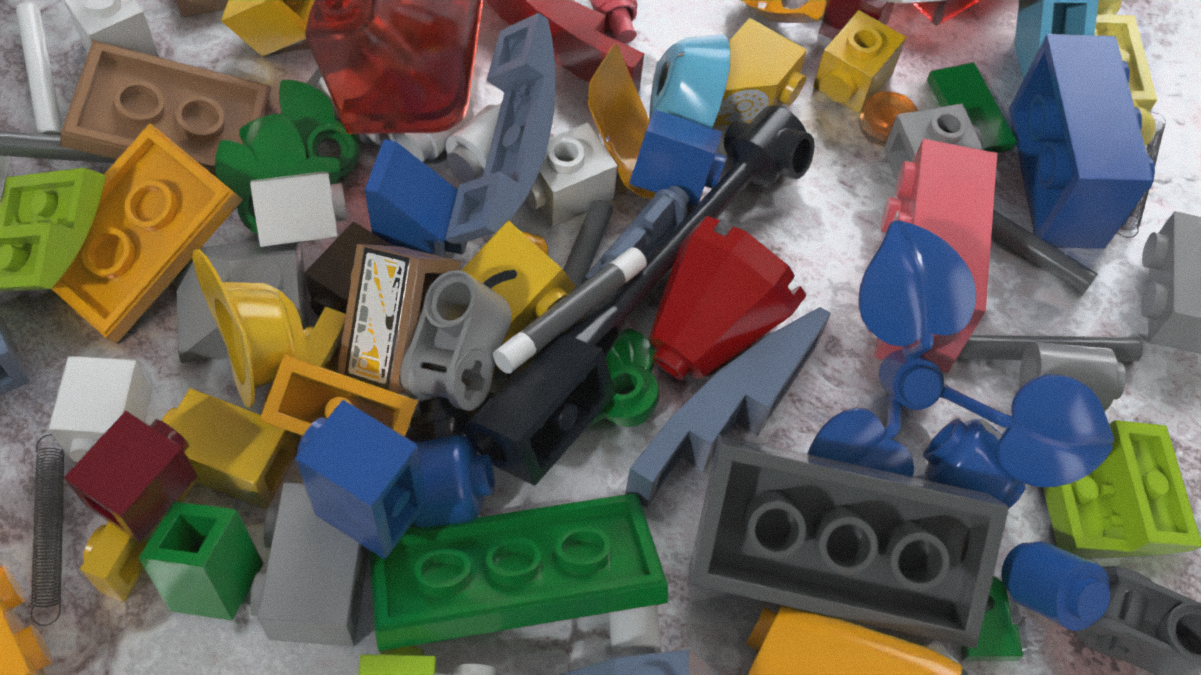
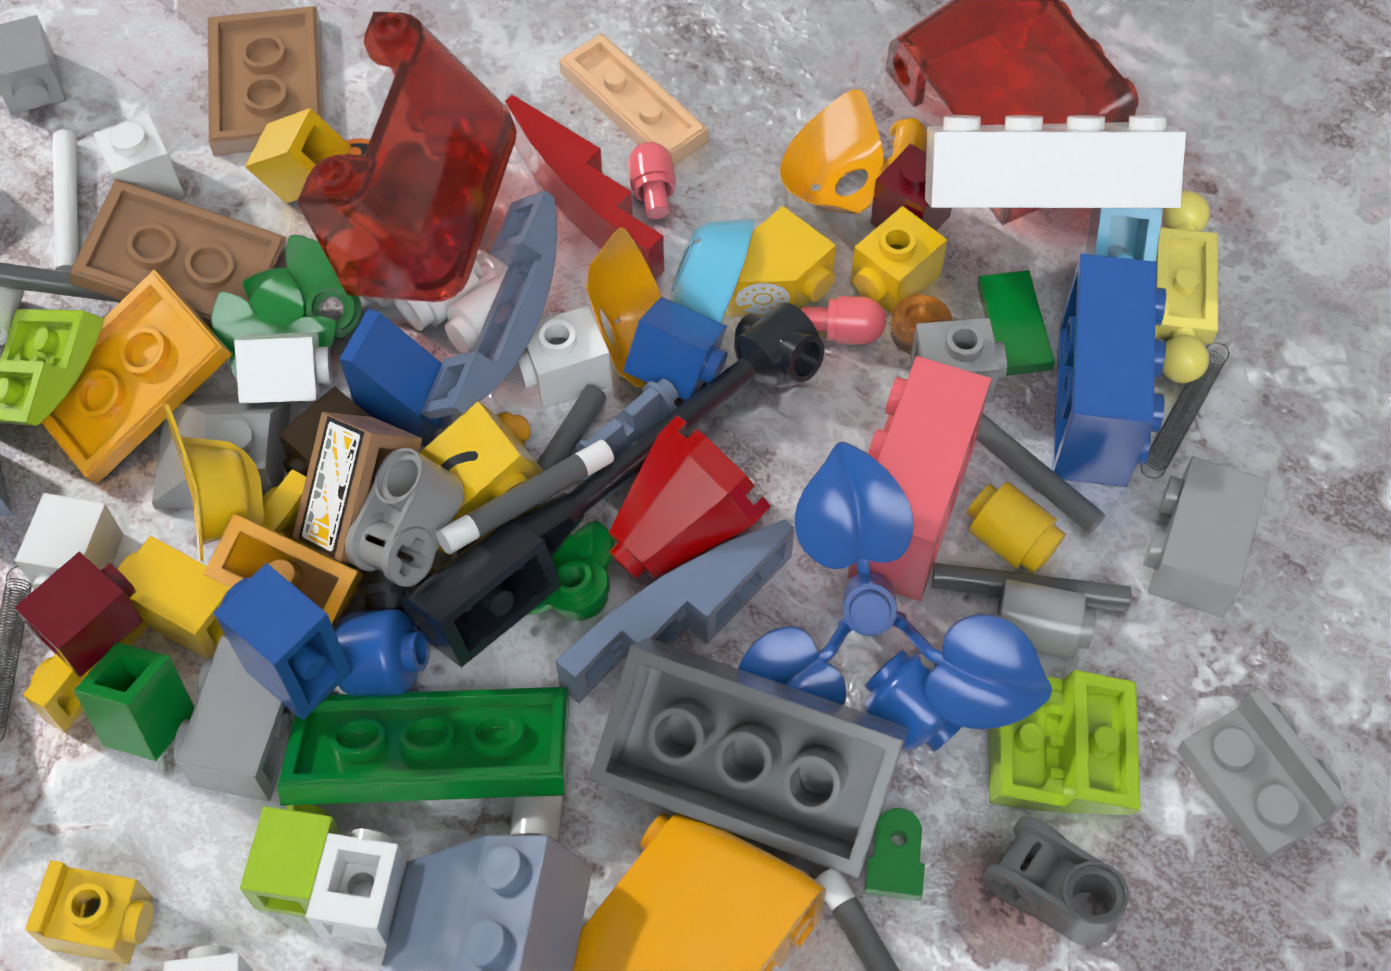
camera: 15 degrees right, 0 degrees up
blue brick [1001,541,1110,631] -> none
none -> coral cylinder [802,296,886,345]
none -> yellow brick [966,481,1066,575]

